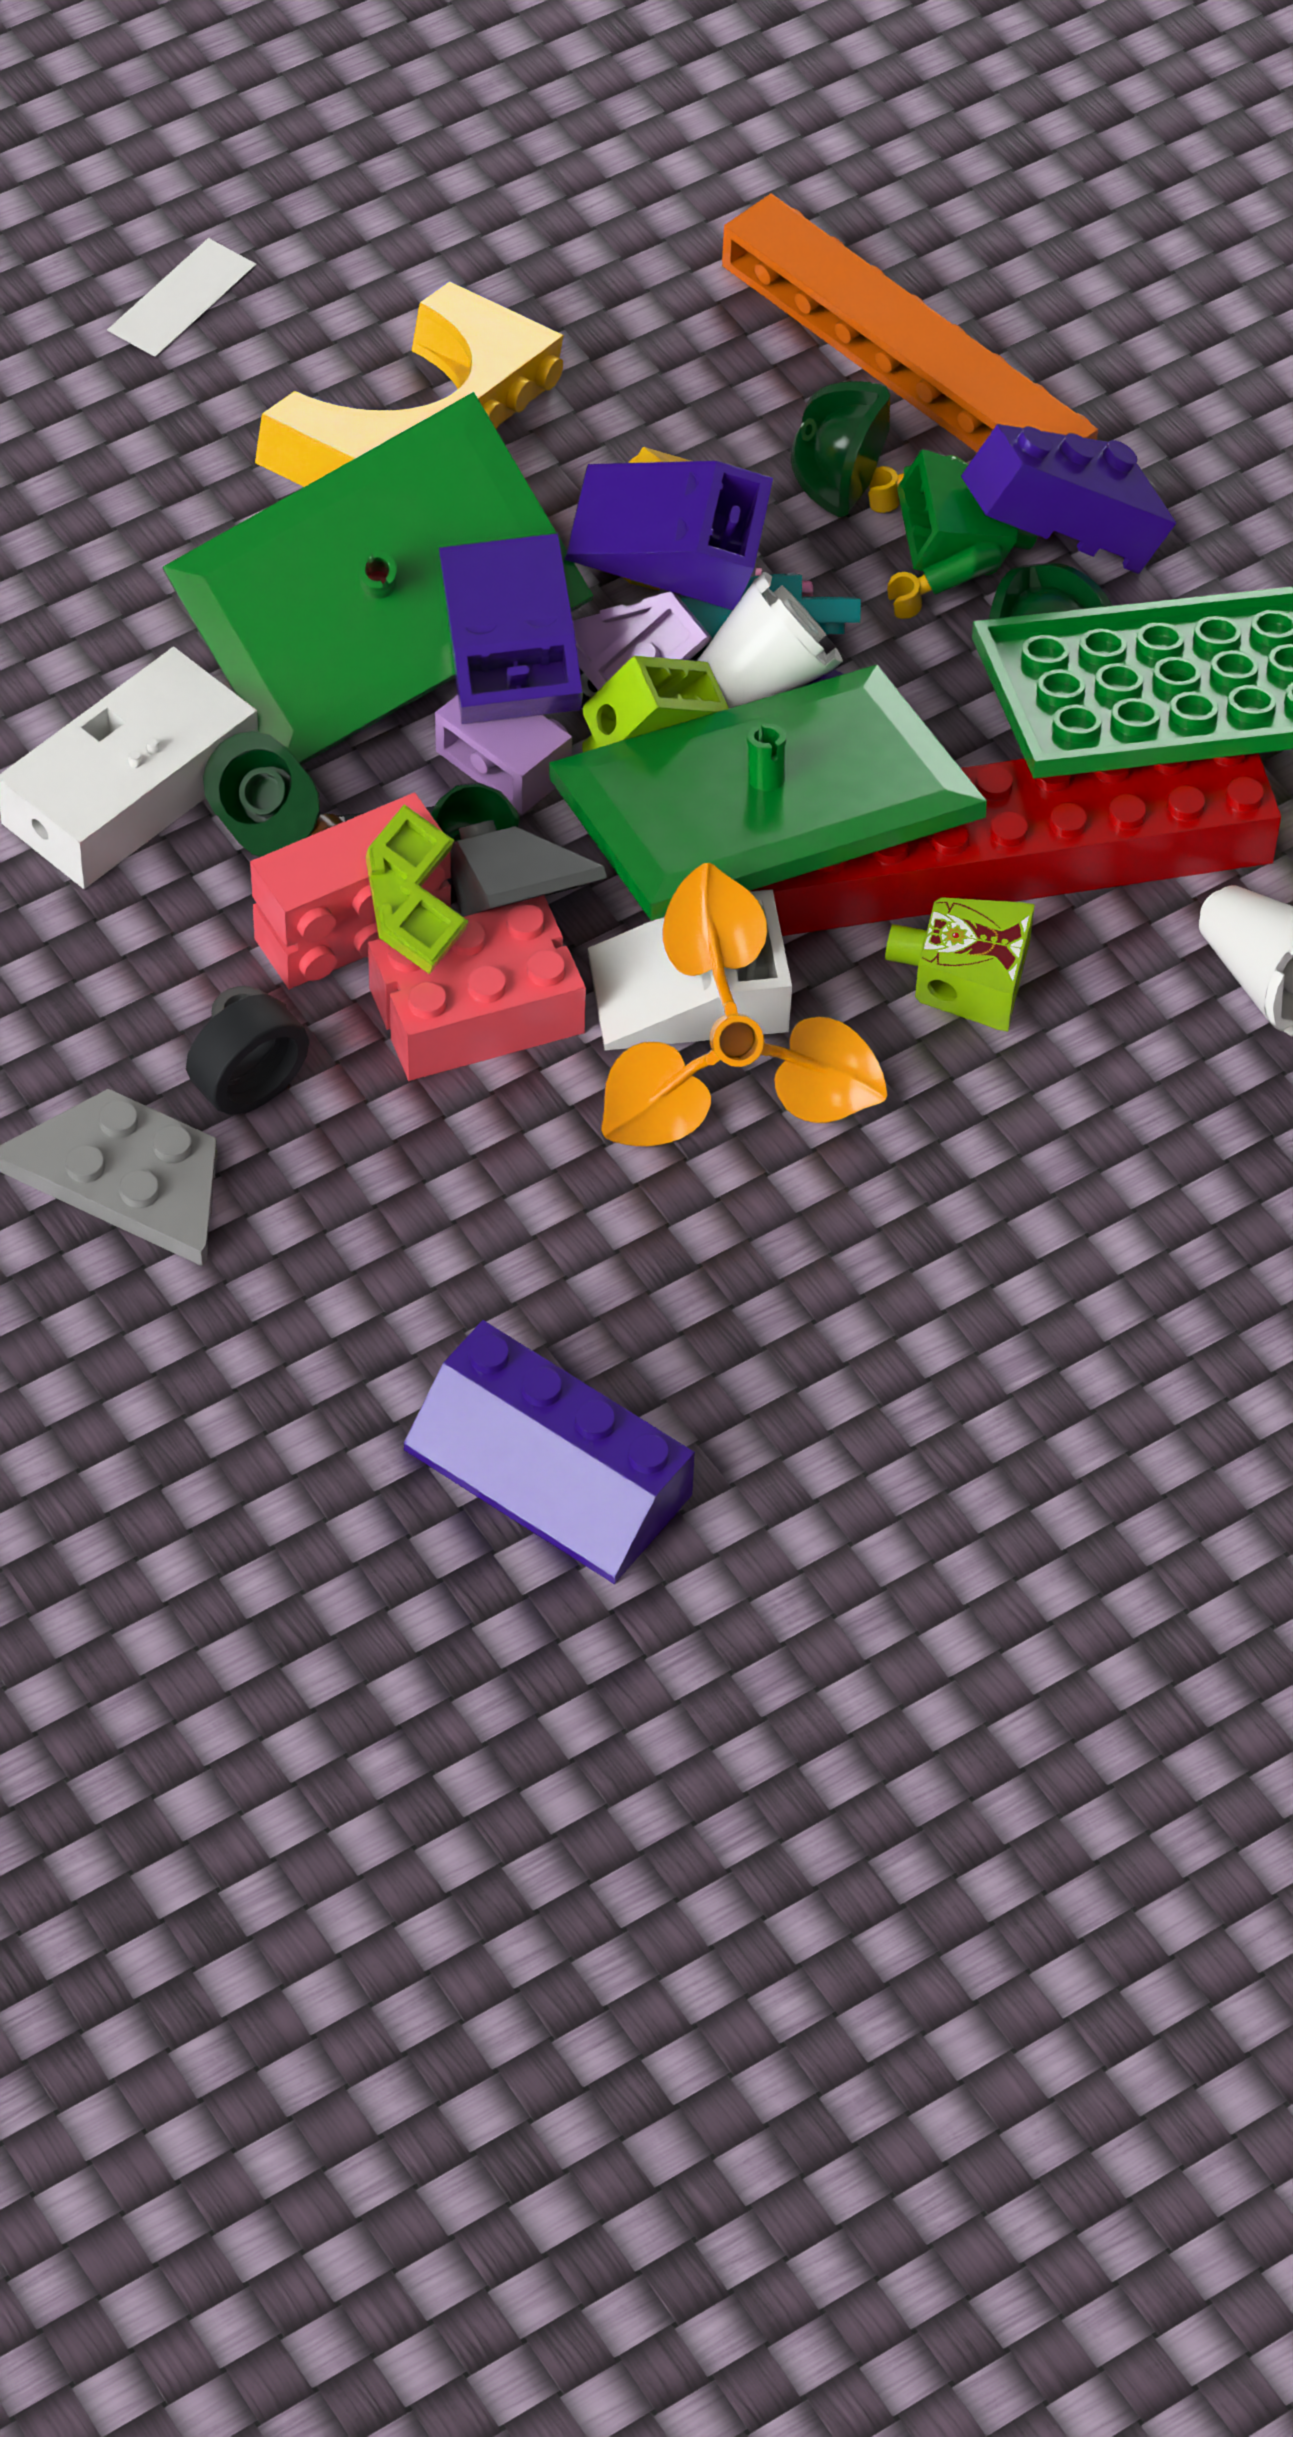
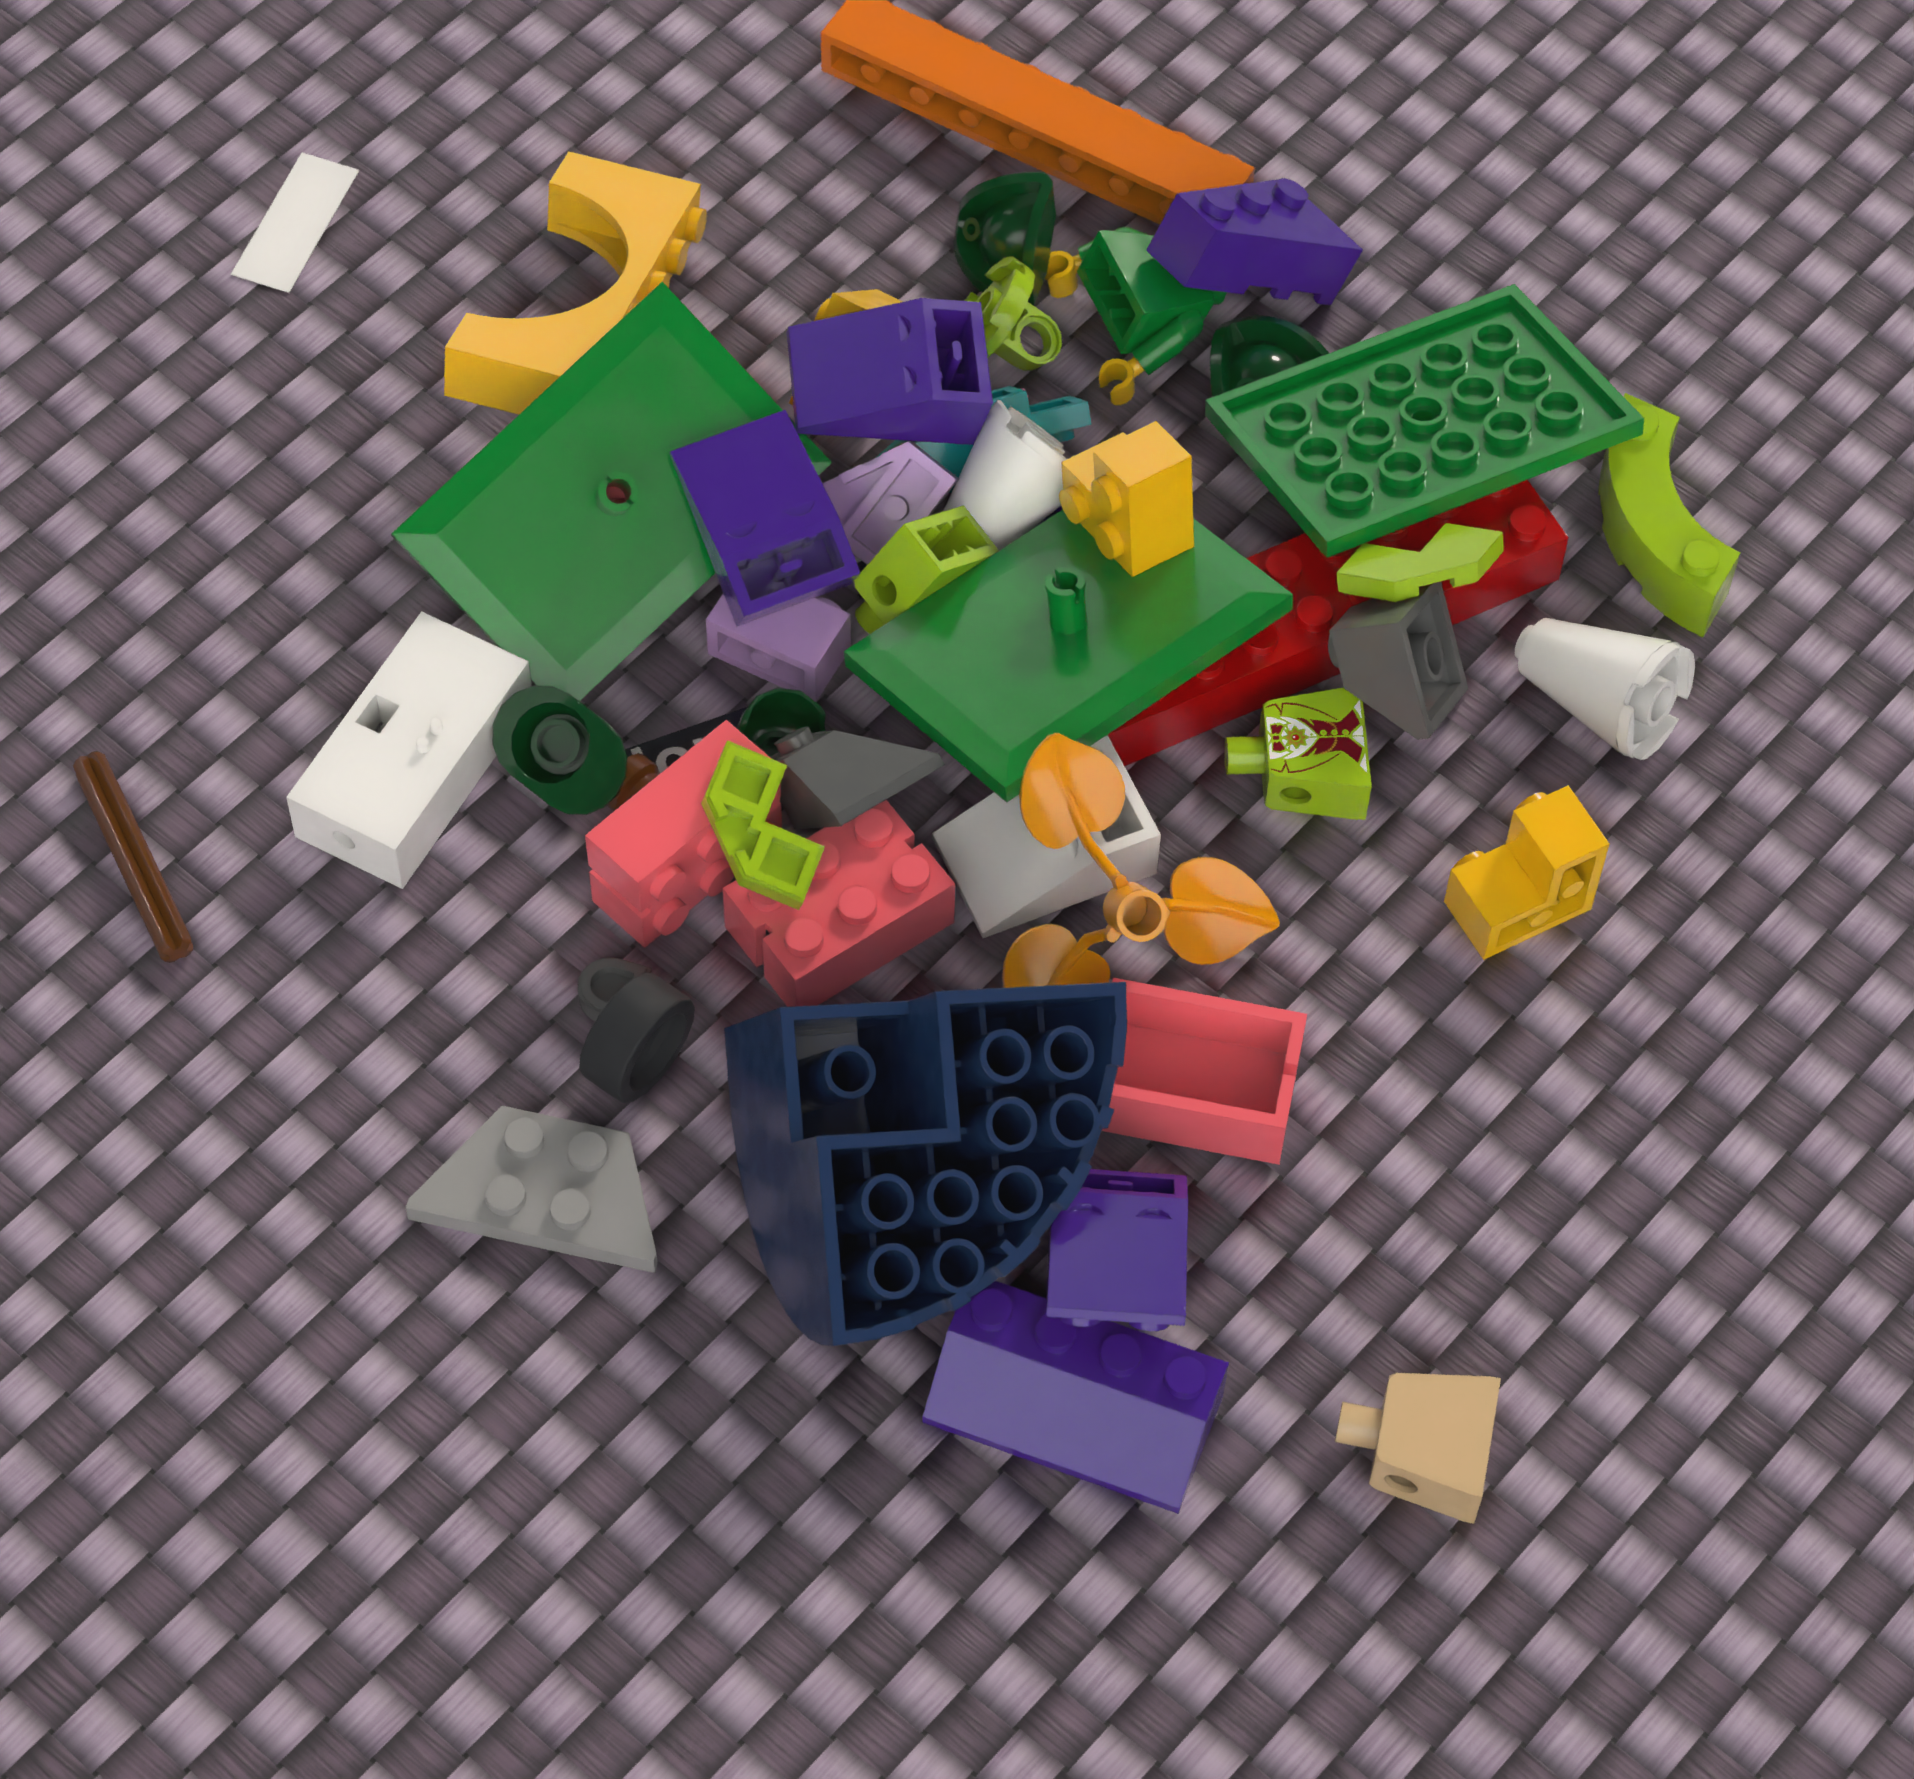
camera: 15 degrees left, 5 degrees up
none -> dark blue brick [724,982,1127,1346]
none -> lime tile [965,256,1062,371]
none -> dark purple slope [1046,1169,1188,1331]
none -> yellow brick [1059,421,1194,577]
none -> coral piece [1101,978,1307,1165]
none -> dark grey slope [1328,582,1468,740]
none -> tan torso [1335,1373,1501,1524]
none -> lime tile [1337,523,1504,602]
none -> yellow brick [1444,785,1610,960]

